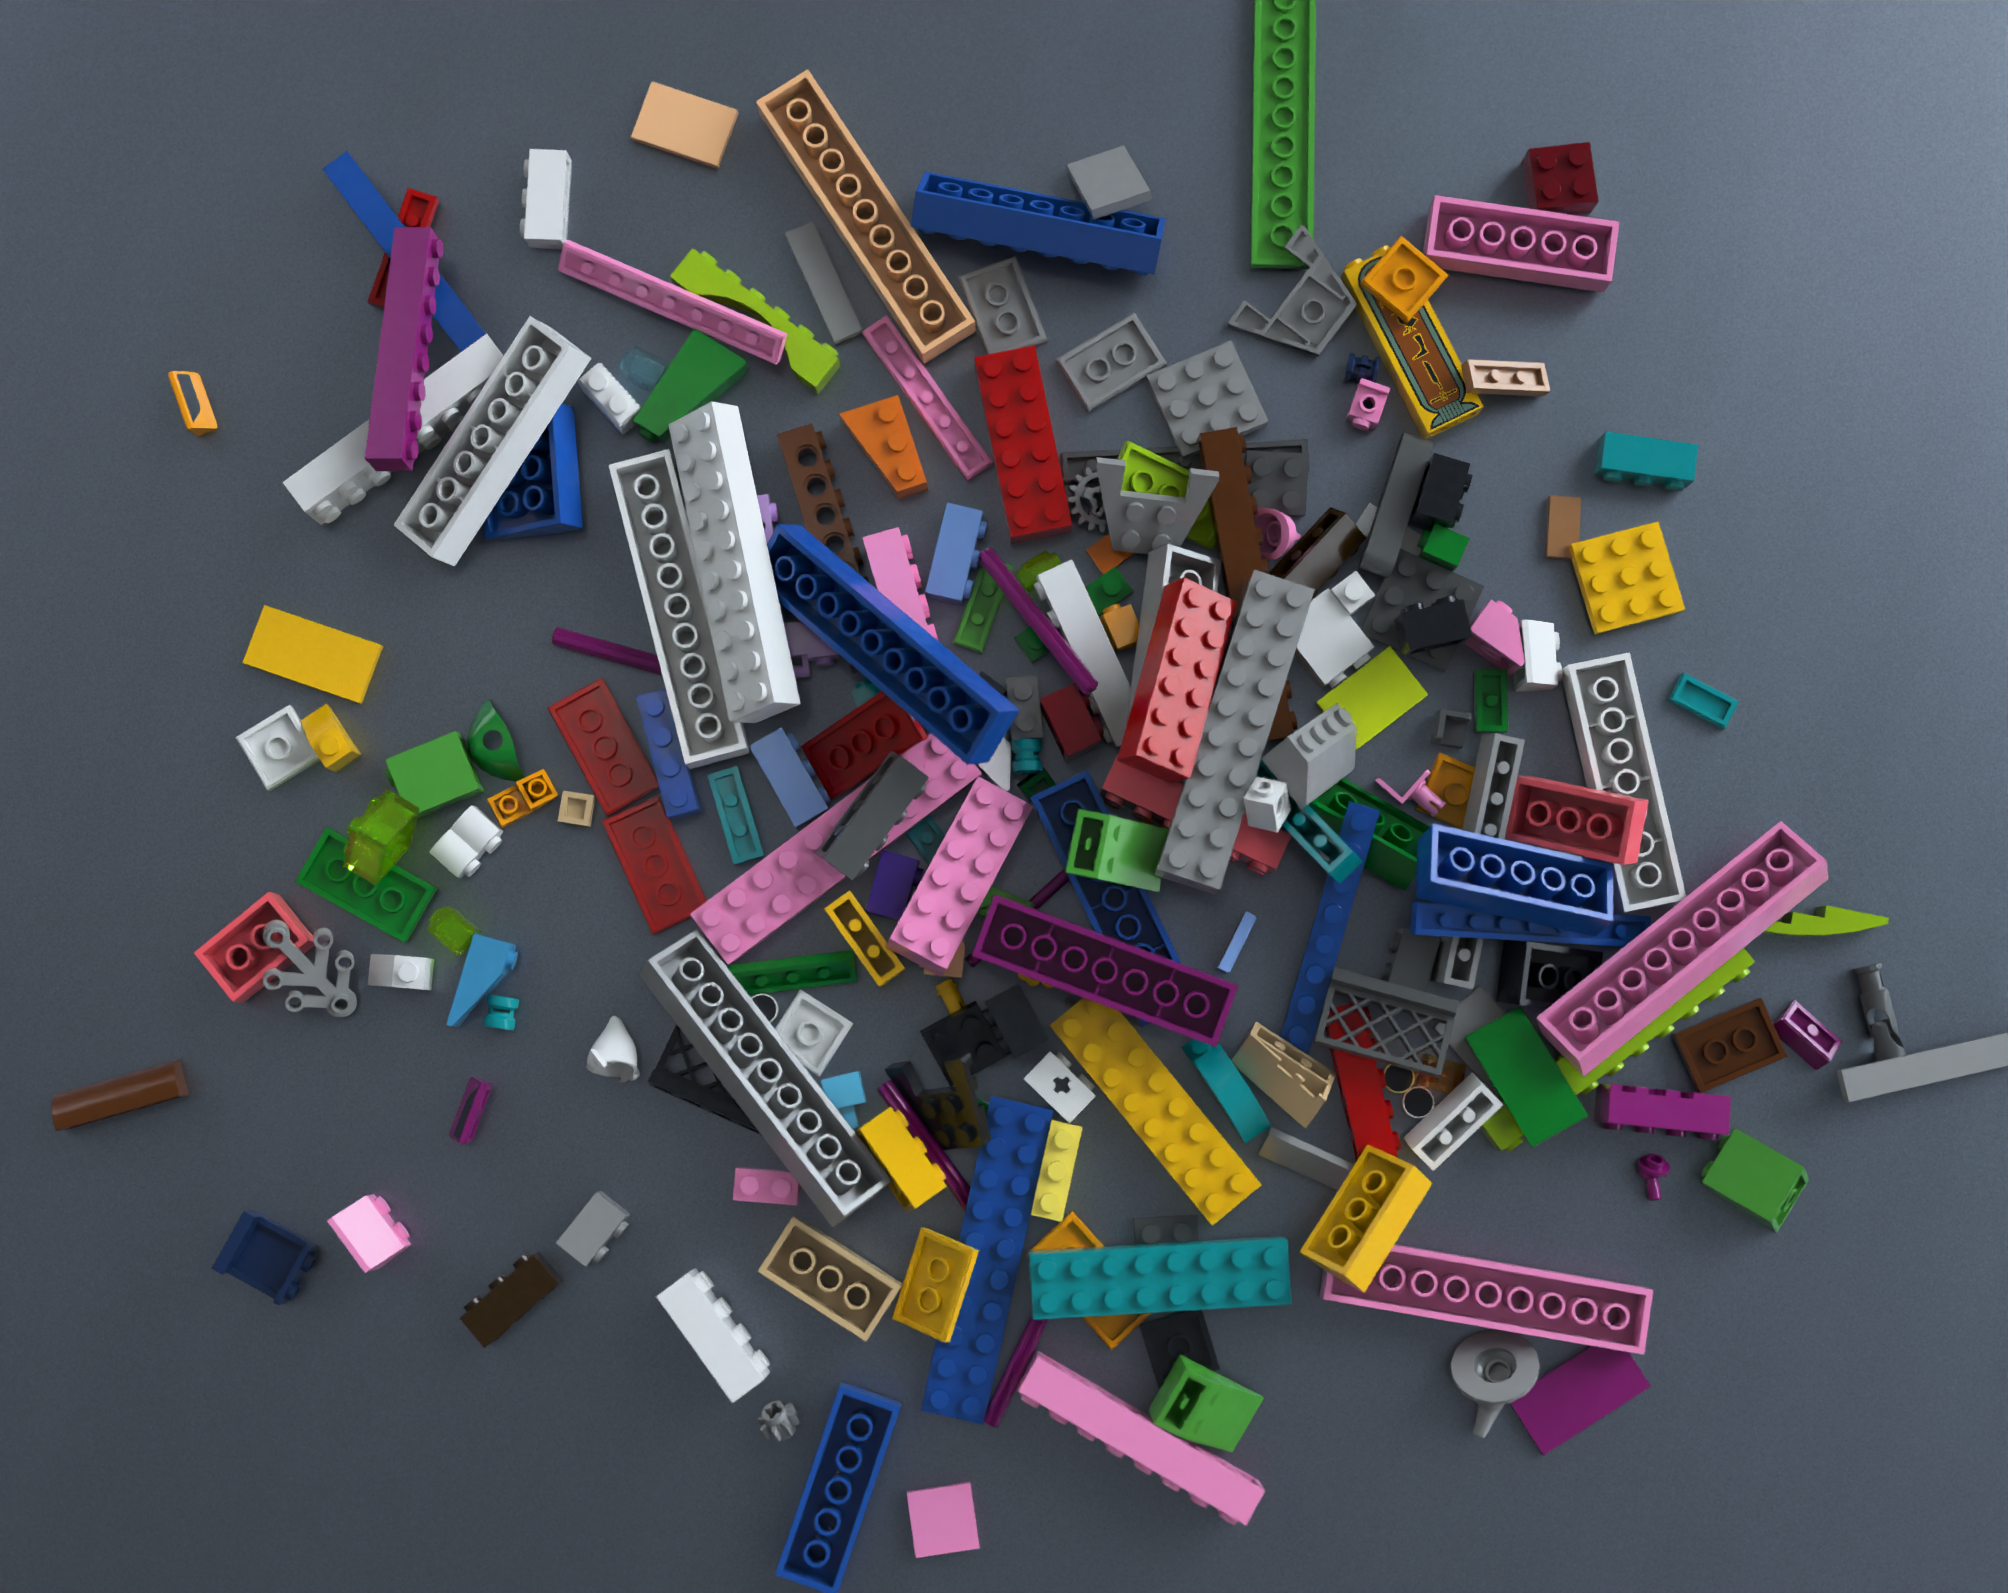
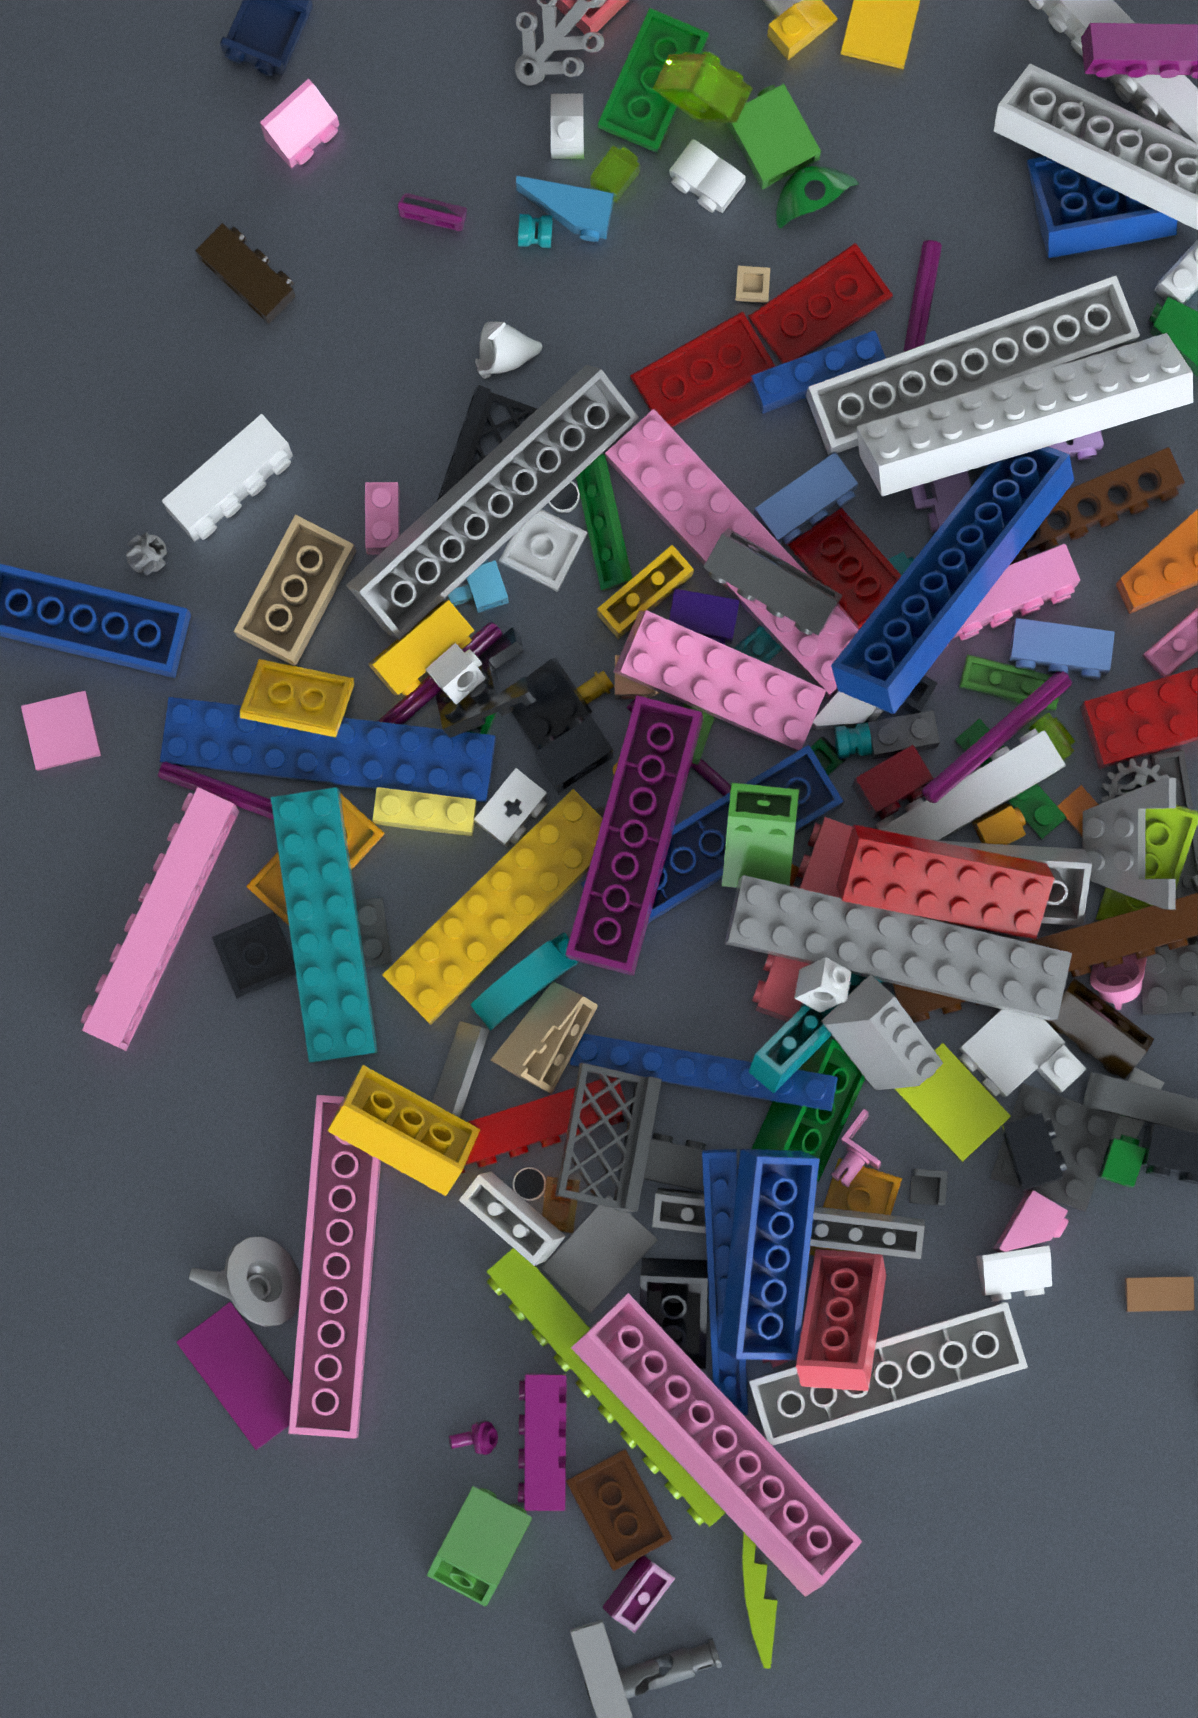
camera: 85 degrees right, 0 degrees up
light orange slope [487,768,559,829] -> none
light grey brick [556,1191,631,1267] -> none
teal plate [707,766,765,865] -> none
bright green slope [1149,1355,1264,1452] -> none
light blue tile [1216,911,1256,974] -> none
black tile [1383,1064,1415,1093] -> none
green tile [1465,1006,1588,1149] -> none
green plate [1474,669,1508,733] -> none
yellow plate [1569,521,1685,635] -> none
teal tile [1667,672,1739,730] -> none
none -> white brick [425,643,486,705]

